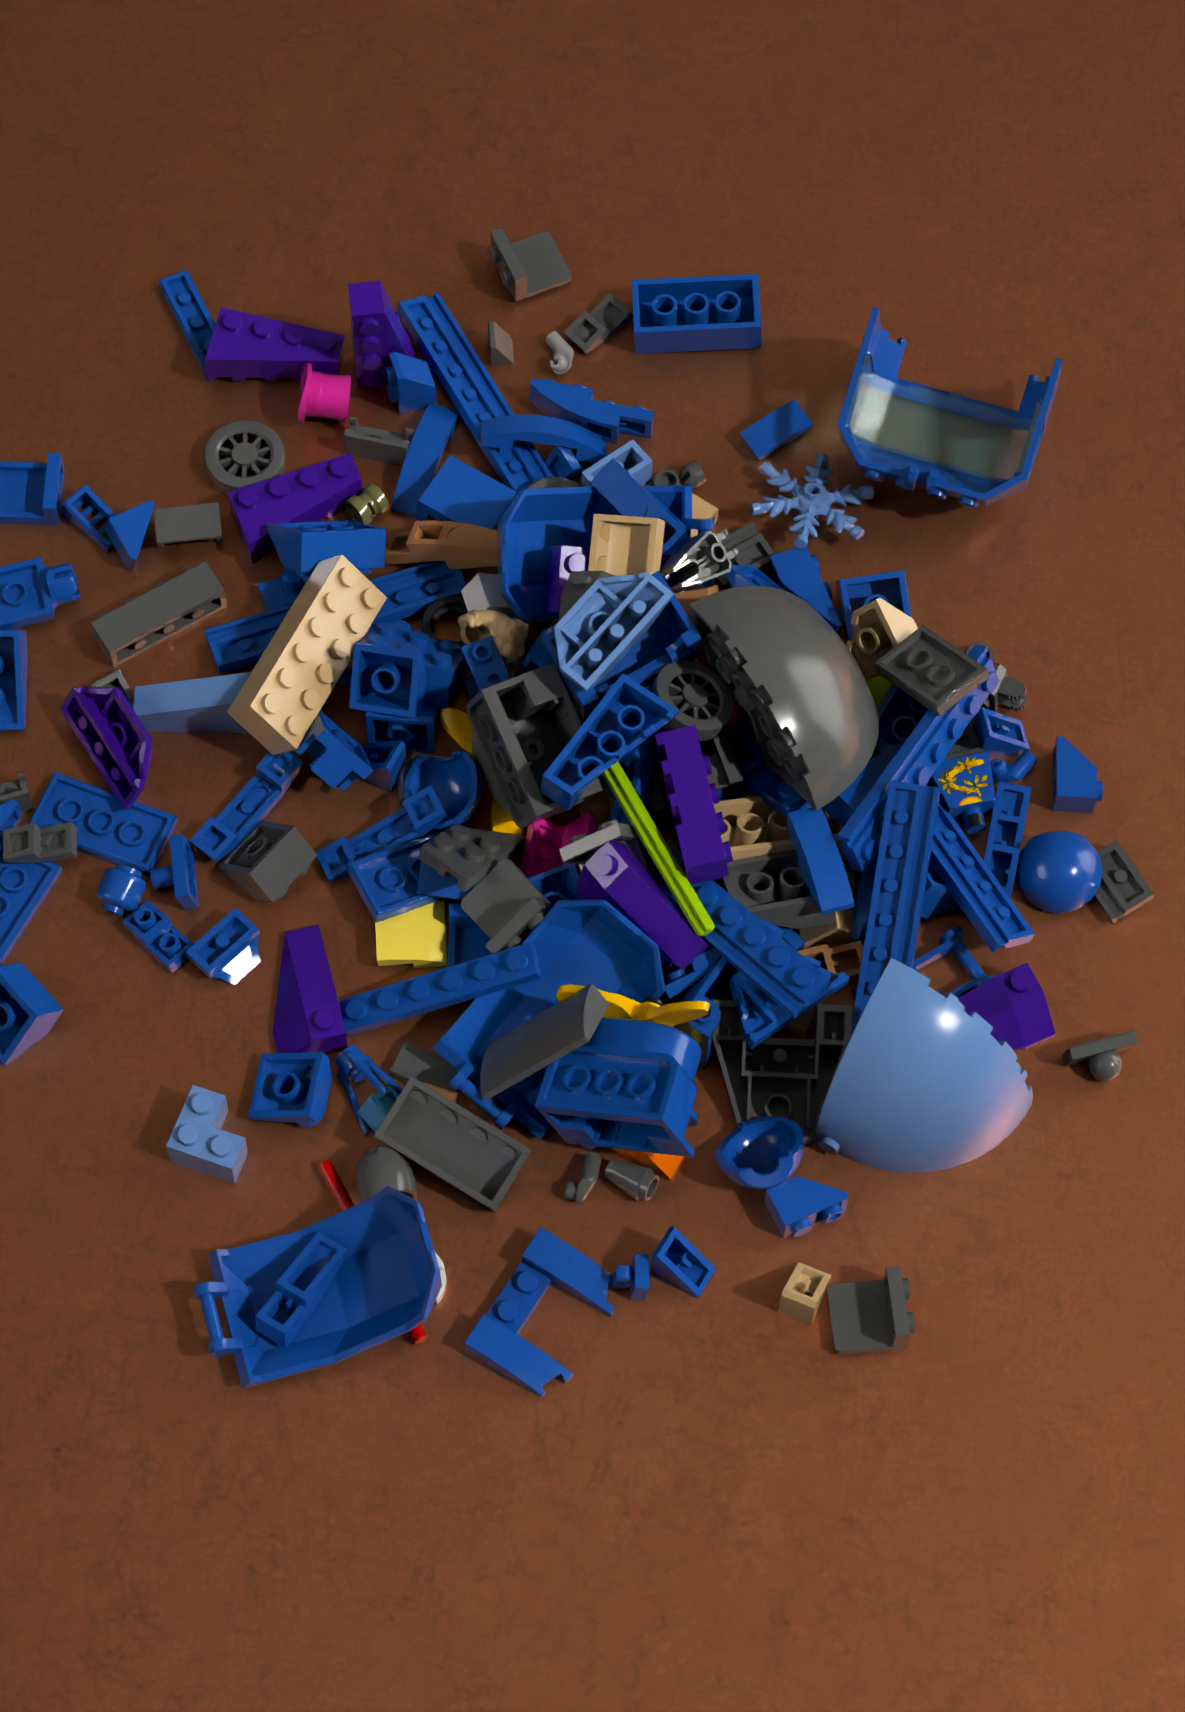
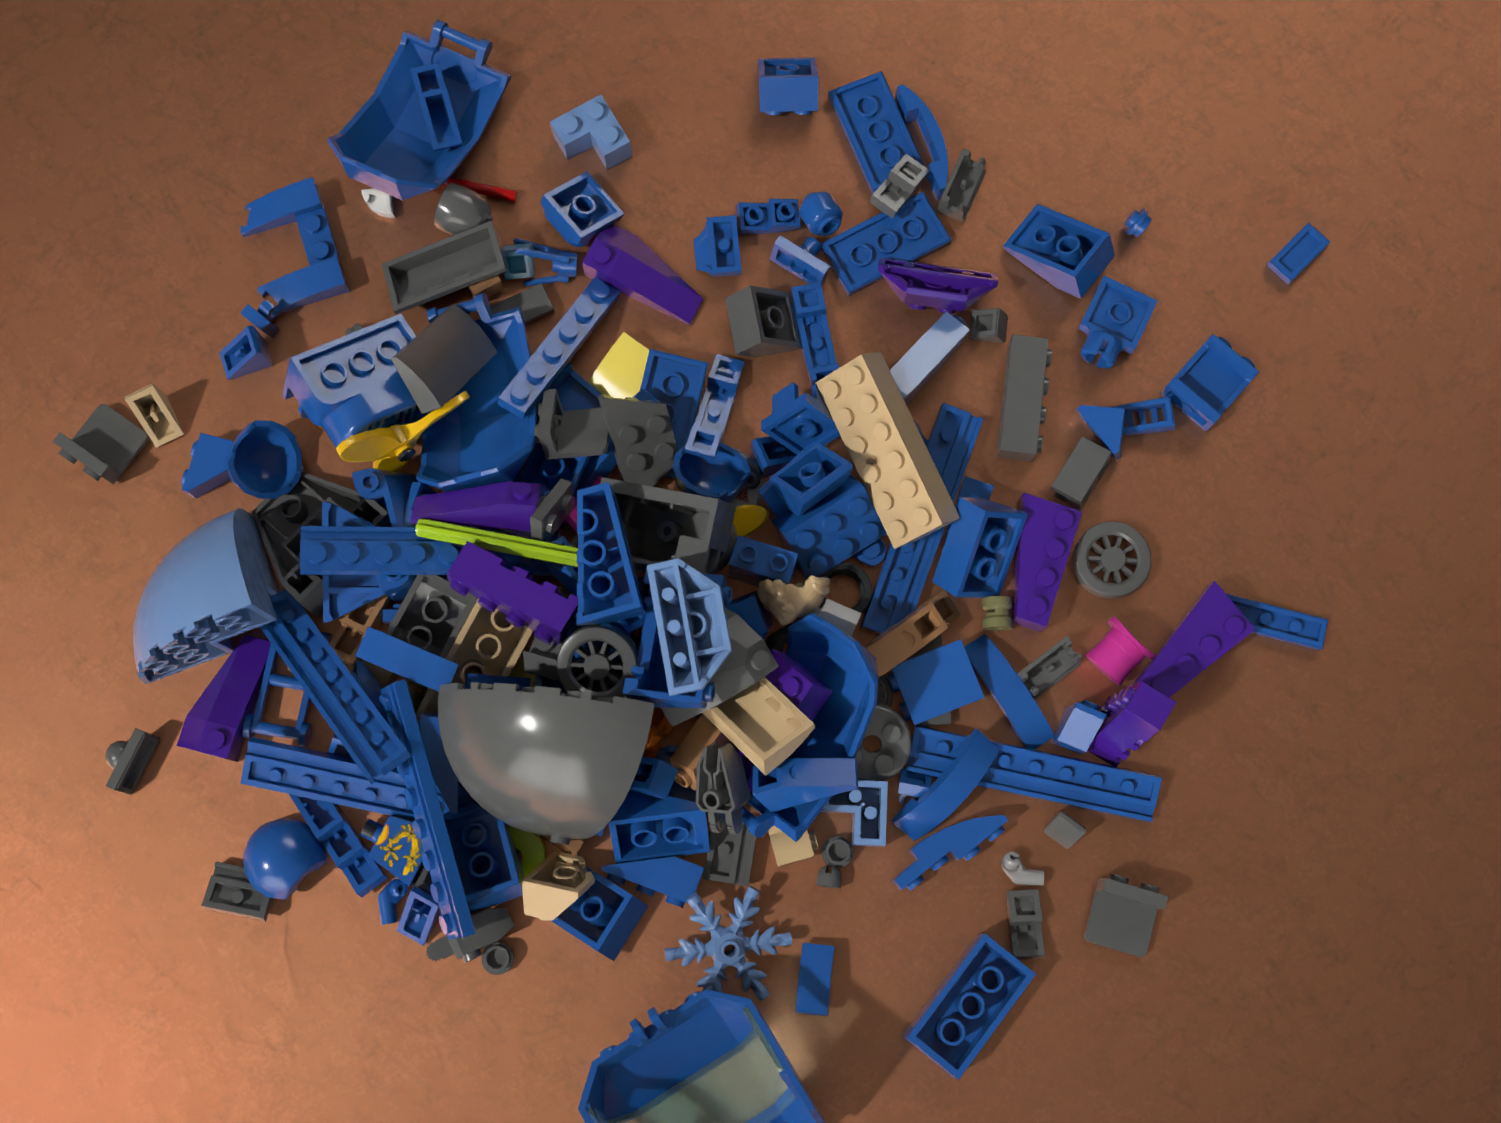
camera: 130 degrees right, 15 degrees up
dark grey tile [873,625,990,717] -> none
blue slope [1052,736,1103,813] -> none

